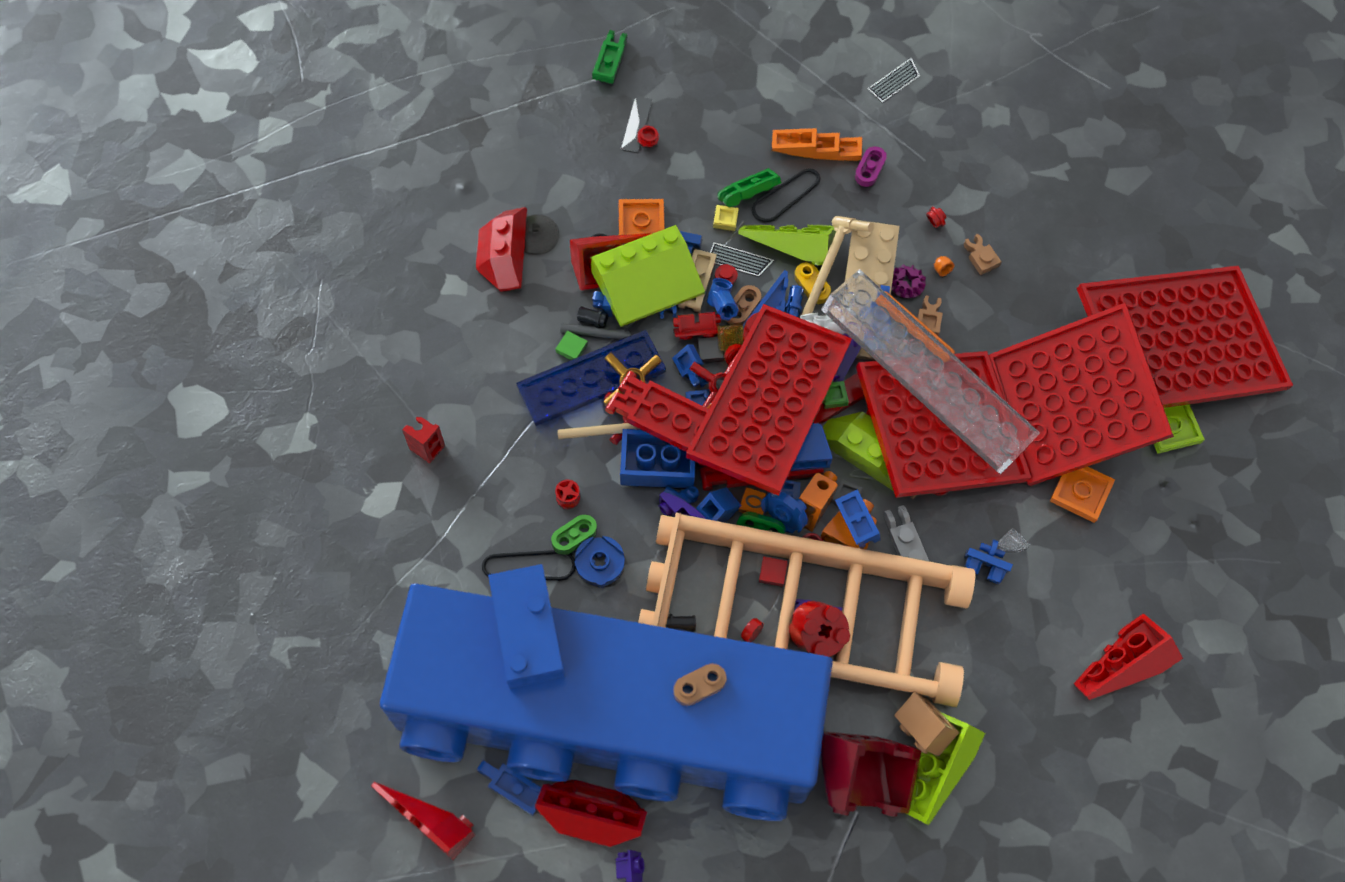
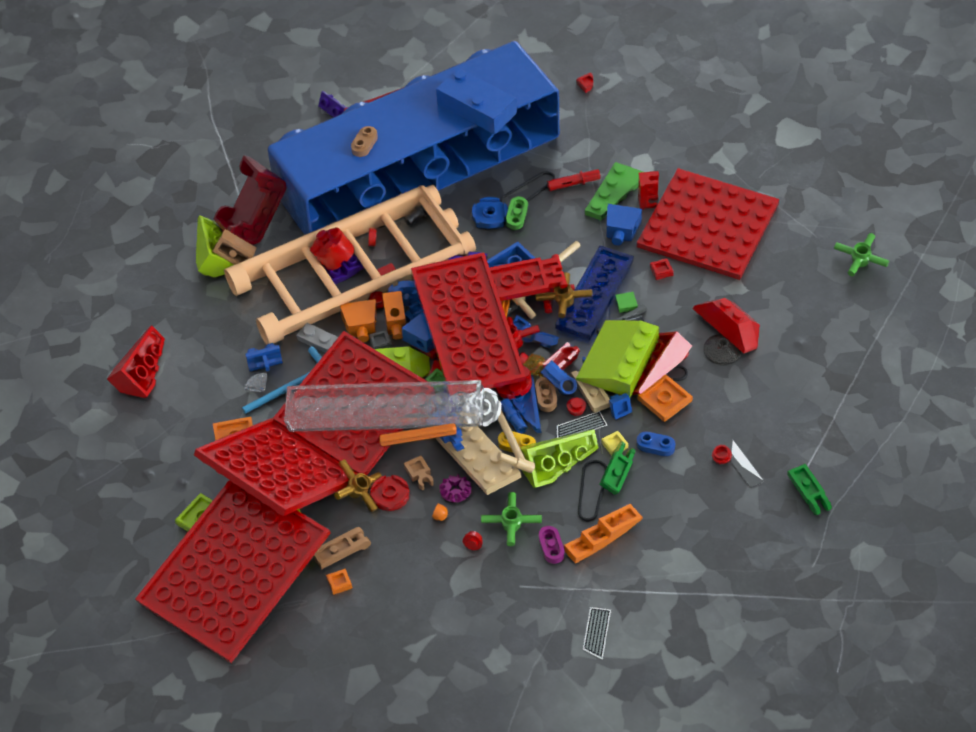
camera: 145 degrees right, 15 degrees down
red wedge [371,782,475,861] -> none
red wheel [555,479,580,509] -> none
blue hinge [835,489,881,548] -> none
medium nougat plate [964,234,1001,275] -> none
none -> dark azure bar [242,346,322,414]
none -> medium nougat plate [313,527,371,569]
none -> orange tile [326,569,352,595]
none -> pearl gold bar [334,459,382,512]
none -> red tile [370,475,410,511]
none -> bright green bar [481,492,542,547]
none -> red axle [547,169,601,191]
none -> red tile [576,72,593,93]
none -> bright green wing [585,162,644,220]
none -> blue torso [607,204,642,246]
none -> blue plate [636,432,675,456]
none -> red plate [637,168,779,280]
none -> red tile [650,258,674,280]
none -> bright green bar [834,233,889,276]

